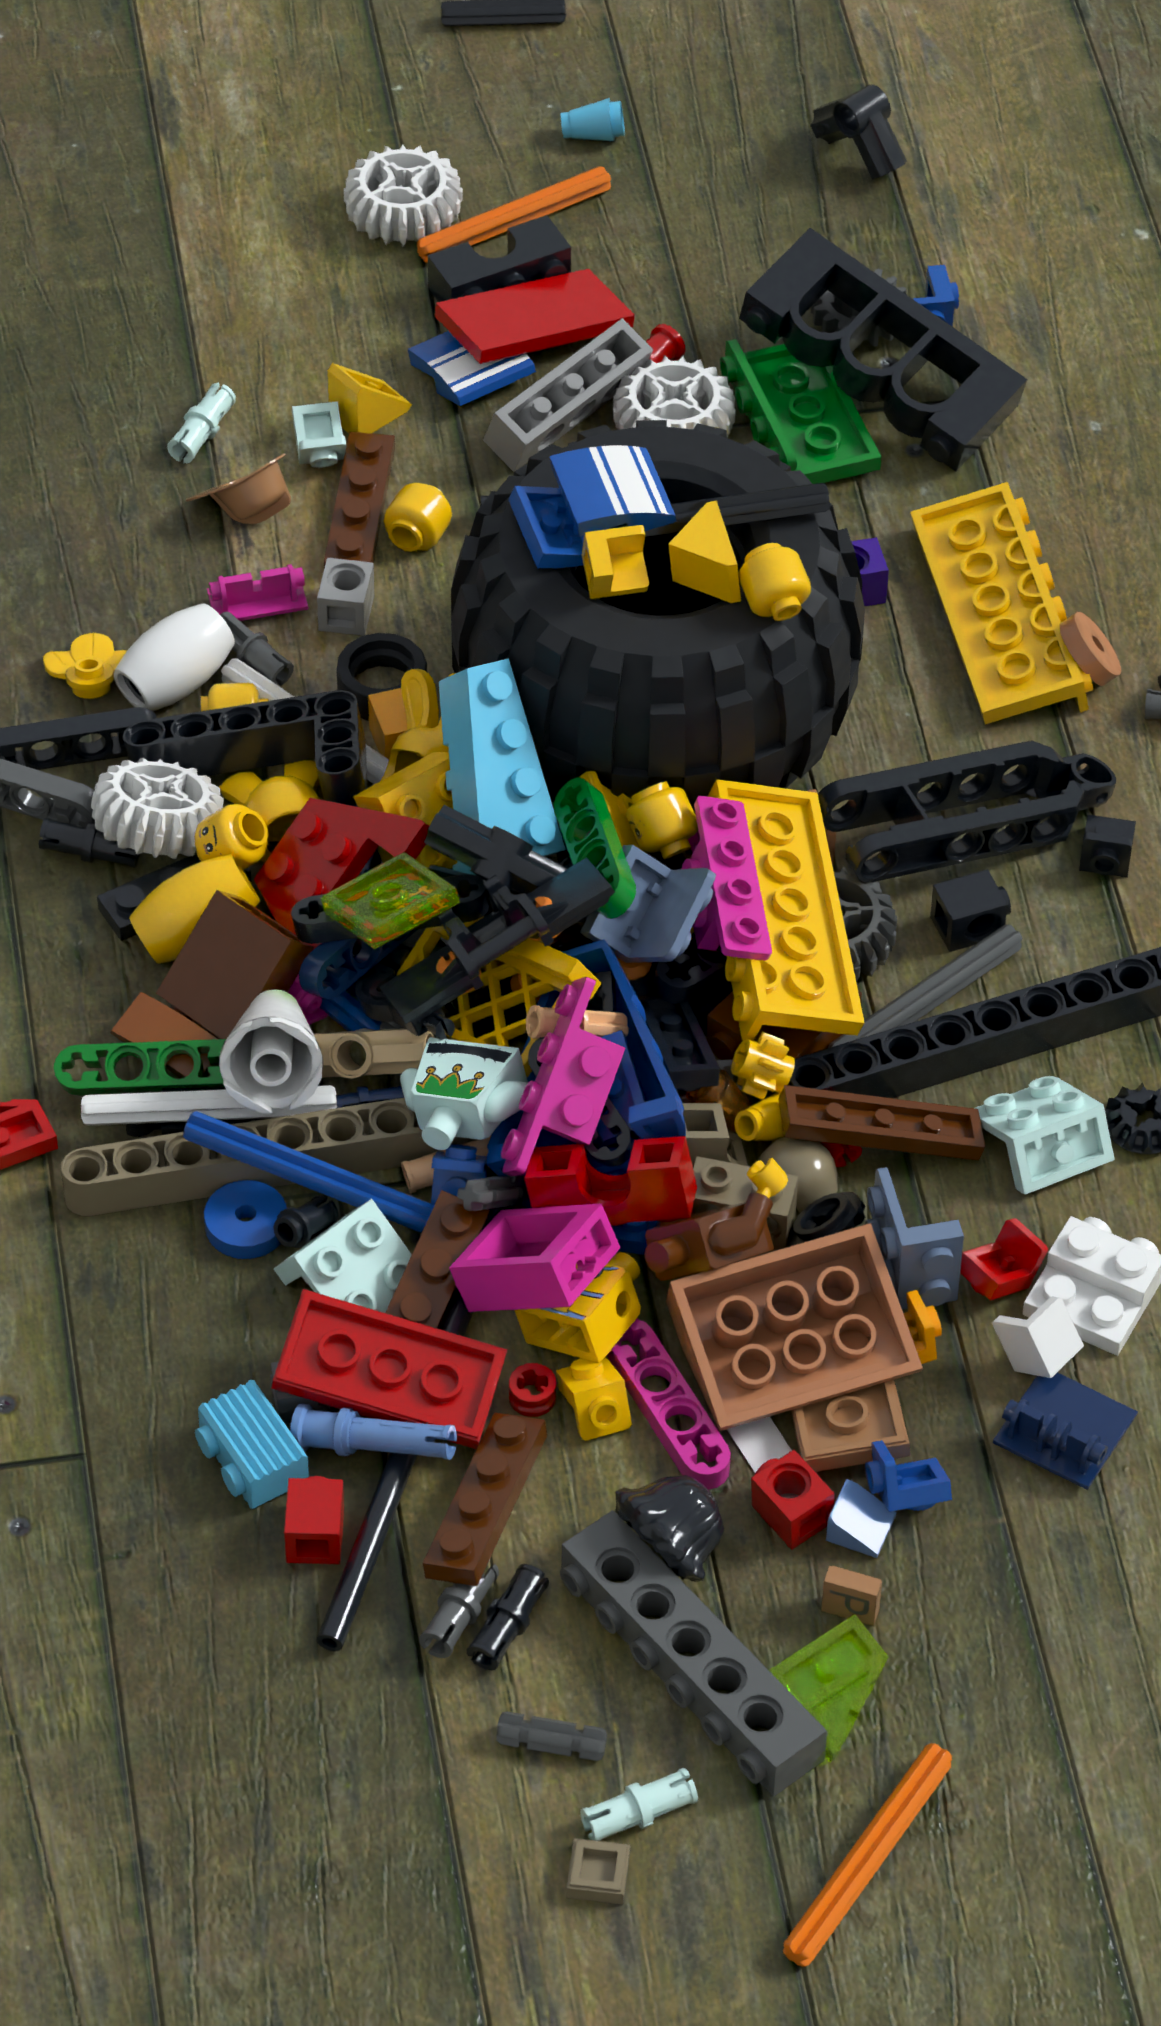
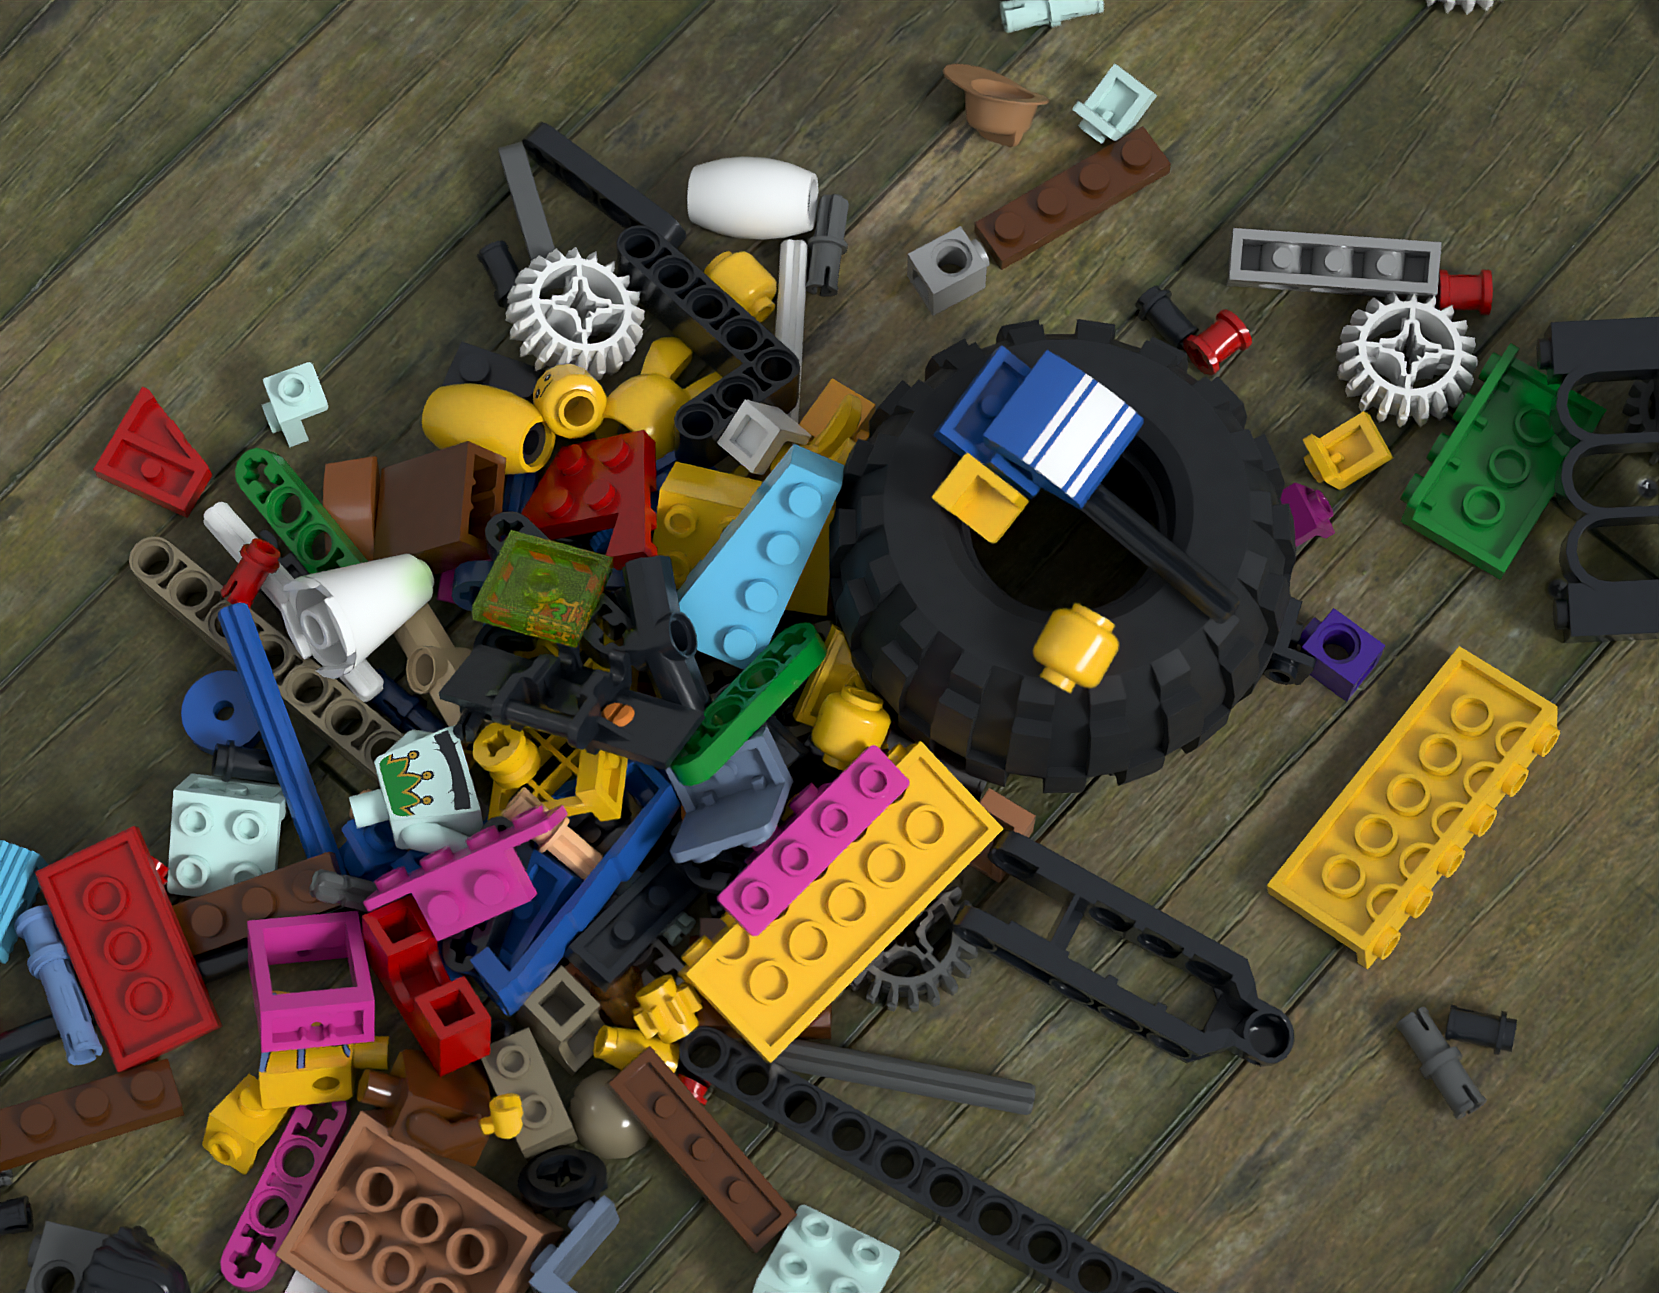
camera: 55 degrees right, 20 degrees up
yellow plate [43,633,127,699] -> none
dark pink hinge [207,564,309,621] -> none
yellow slope [327,363,412,433] -> none
black tyre [336,633,427,721] -> none
yellow head [383,483,452,552] -> none
blue slope [407,331,536,406] -> none
orange axle [417,166,611,263] -> none
black arch [428,215,571,302] -> none
red tile [434,268,635,364] -> none
red bush [509,1363,556,1417] -> none
yellow slope [668,500,741,603] -> none
black brick [930,869,1011,952] -> none
nougat piece [1060,612,1121,686] -> none
black bracket [1079,815,1136,878] -> none
none -> red pin [220,538,280,609]
none -> light aqua bracket [262,362,329,447]
none -> yellow wheel [472,722,542,789]
none -> white panel [717,399,811,475]

